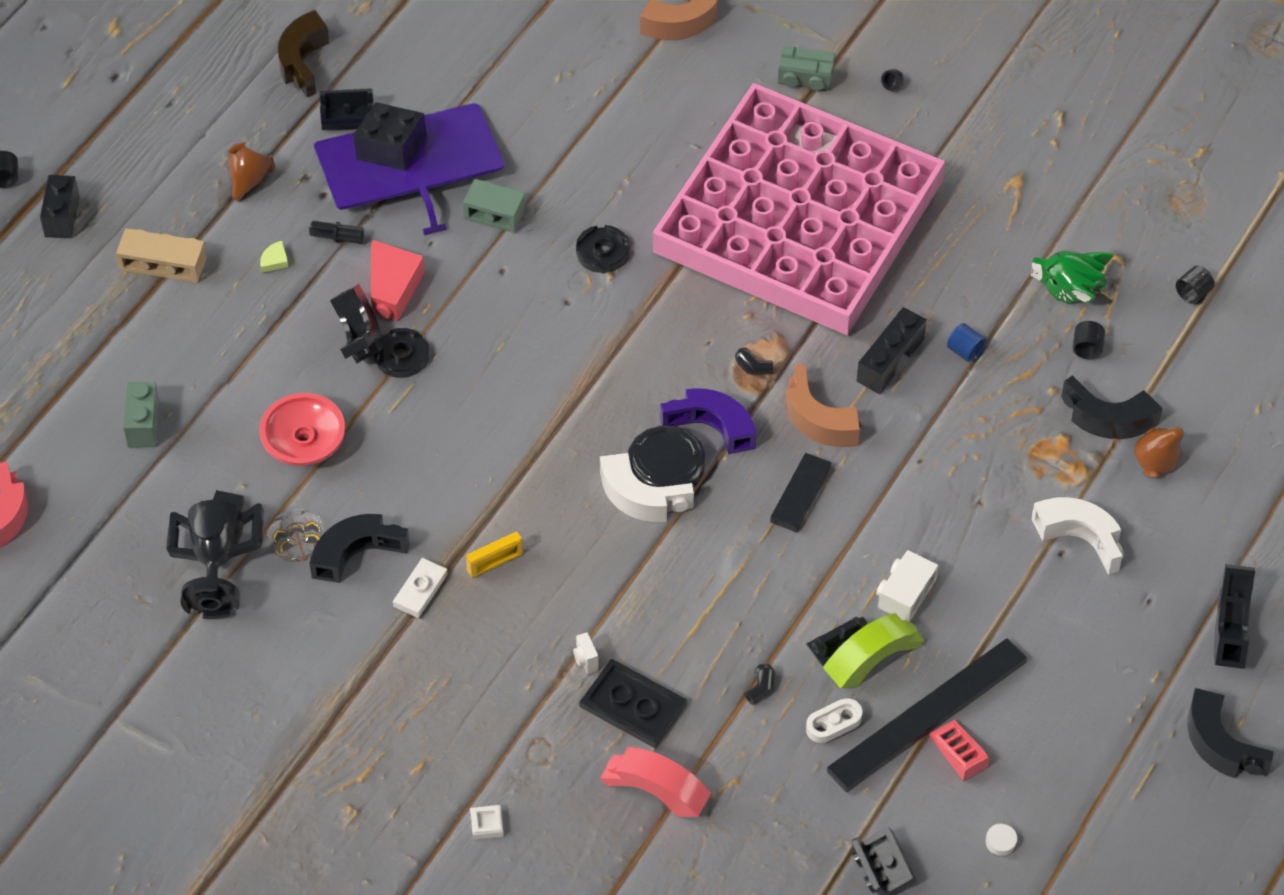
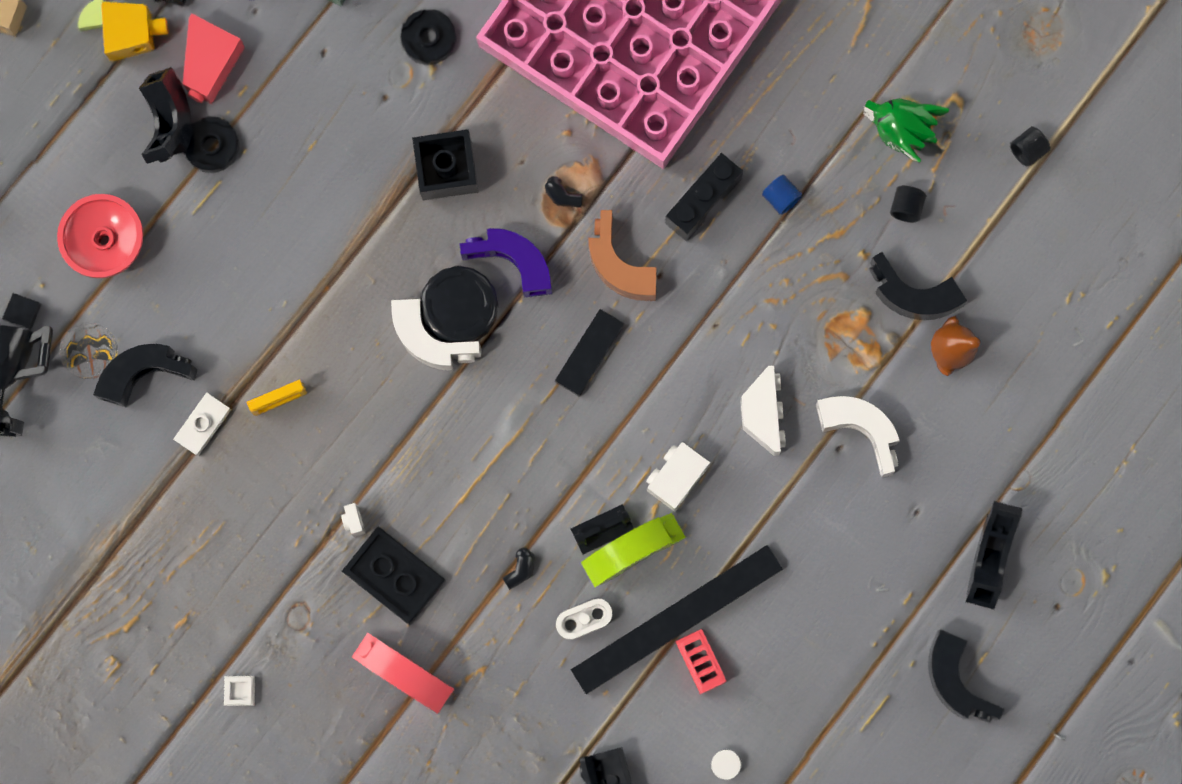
camera: 15 degrees right, 25 degrees up
none -> yellow torso [101,2,169,62]
none -> black brick [412,129,479,201]
none -> white slope [740,366,786,456]

